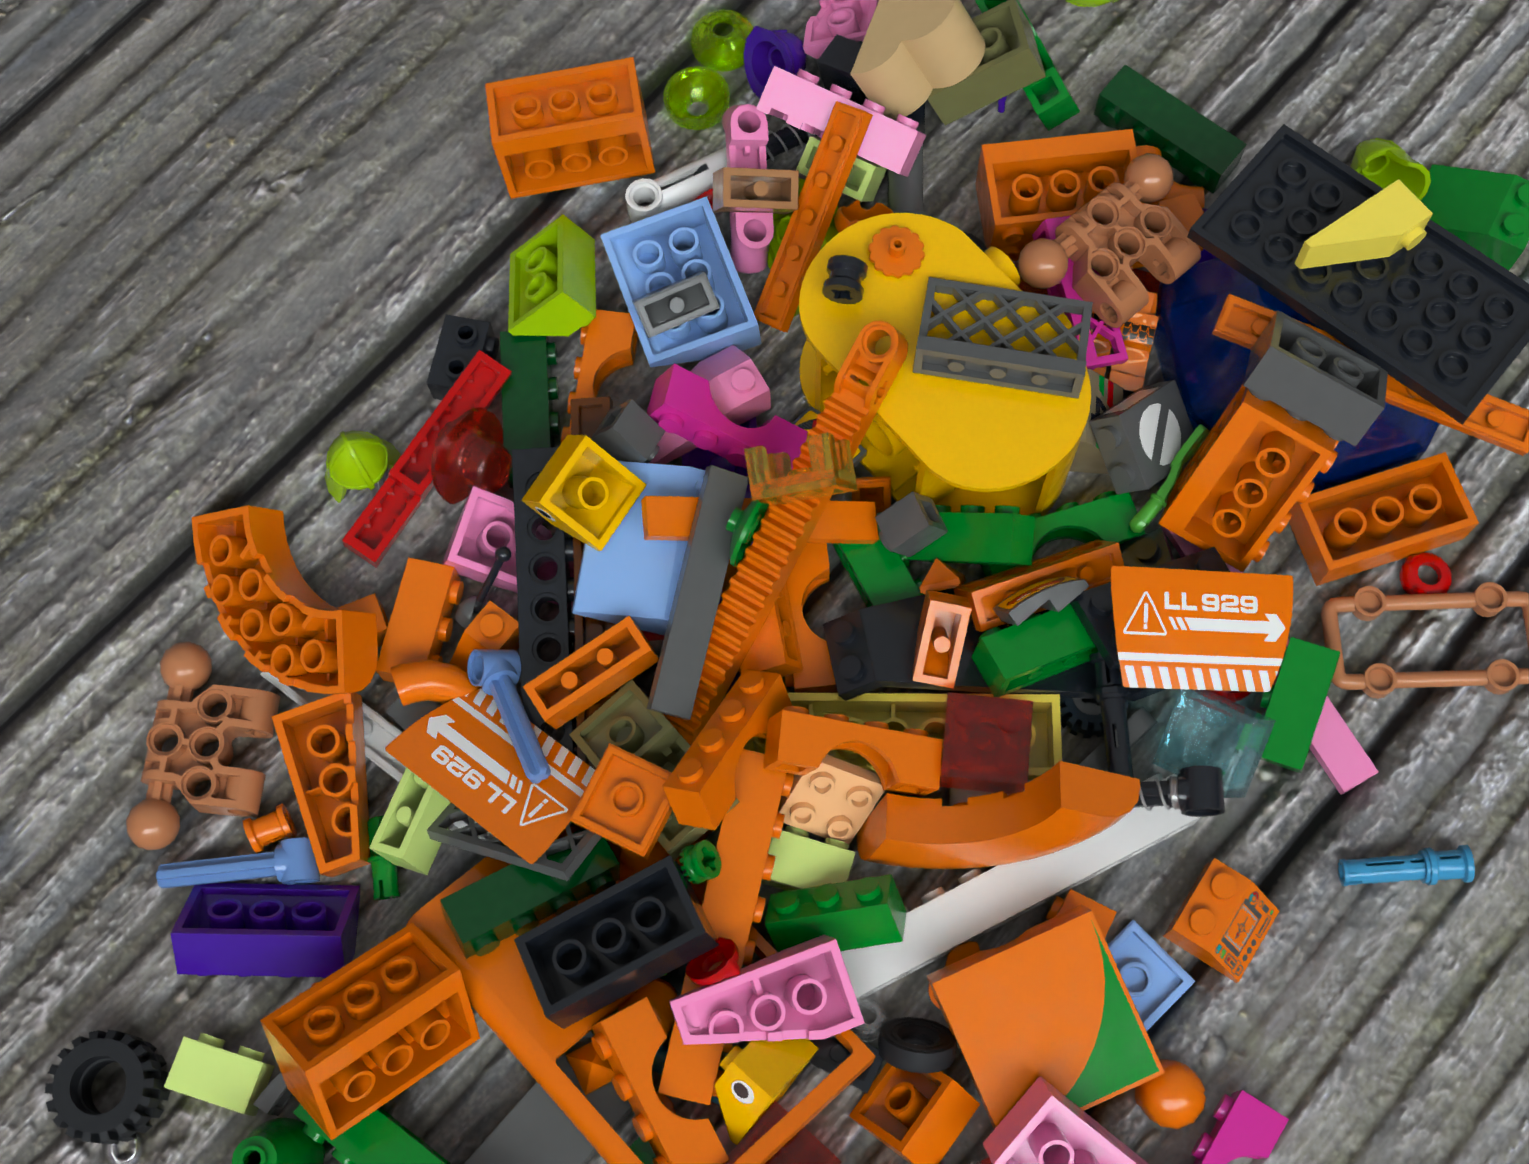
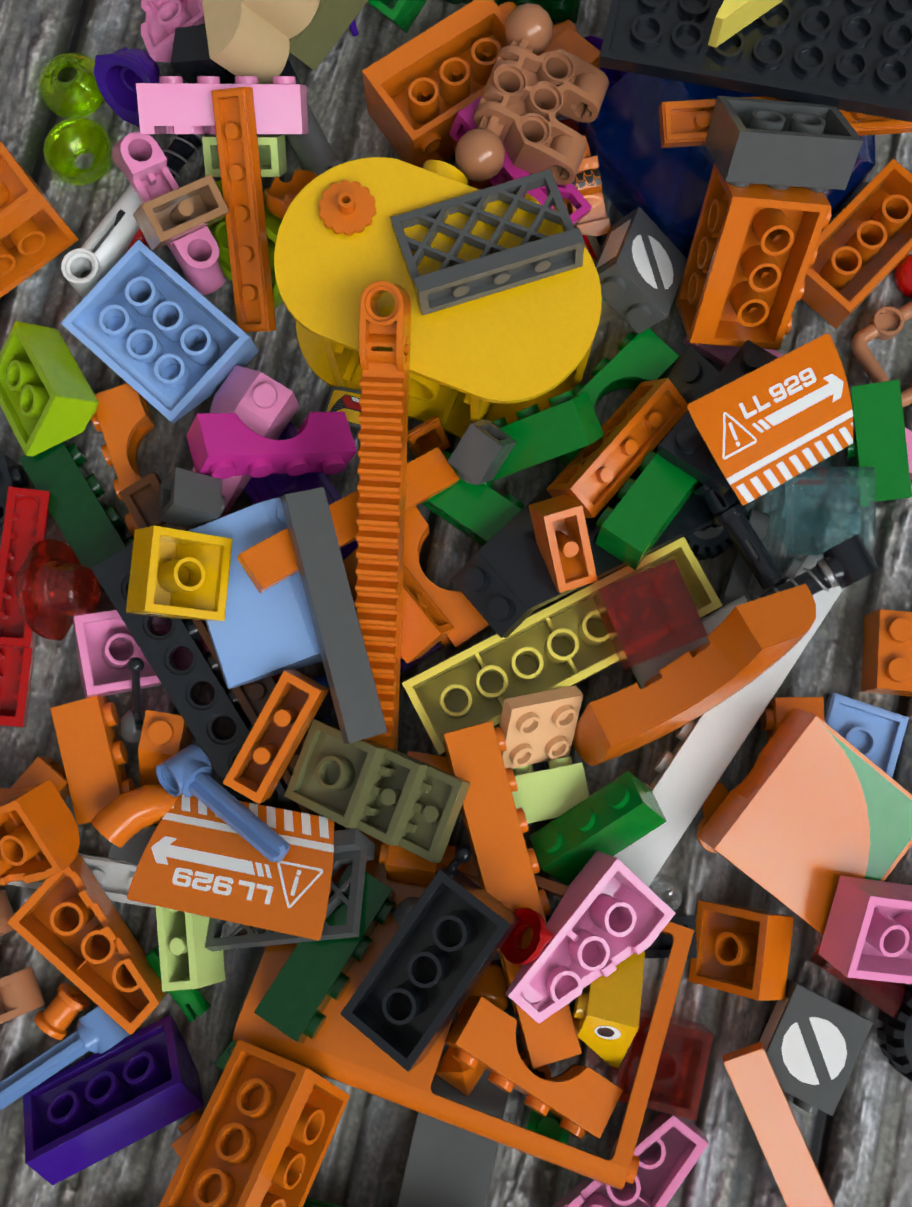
camera: 30 degrees left, 10 degrees up
orange tile [569,743,673,859] -> none
dark grey slope [632,271,720,338] -> none
orange arch [662,669,792,830] -> none
green bush [679,840,721,884] -> none
green dish [725,489,773,567] -> none
clear yellow panel [744,433,858,505] -> none
orange arch [763,706,943,797] -> none
black wheel [822,255,868,304] -> none
black tyre [878,1017,957,1073] -> none
orange slope [919,558,966,595] -> none
dark grey slope [992,576,1089,626] -> none
bright green piece [1129,424,1209,533] -> none

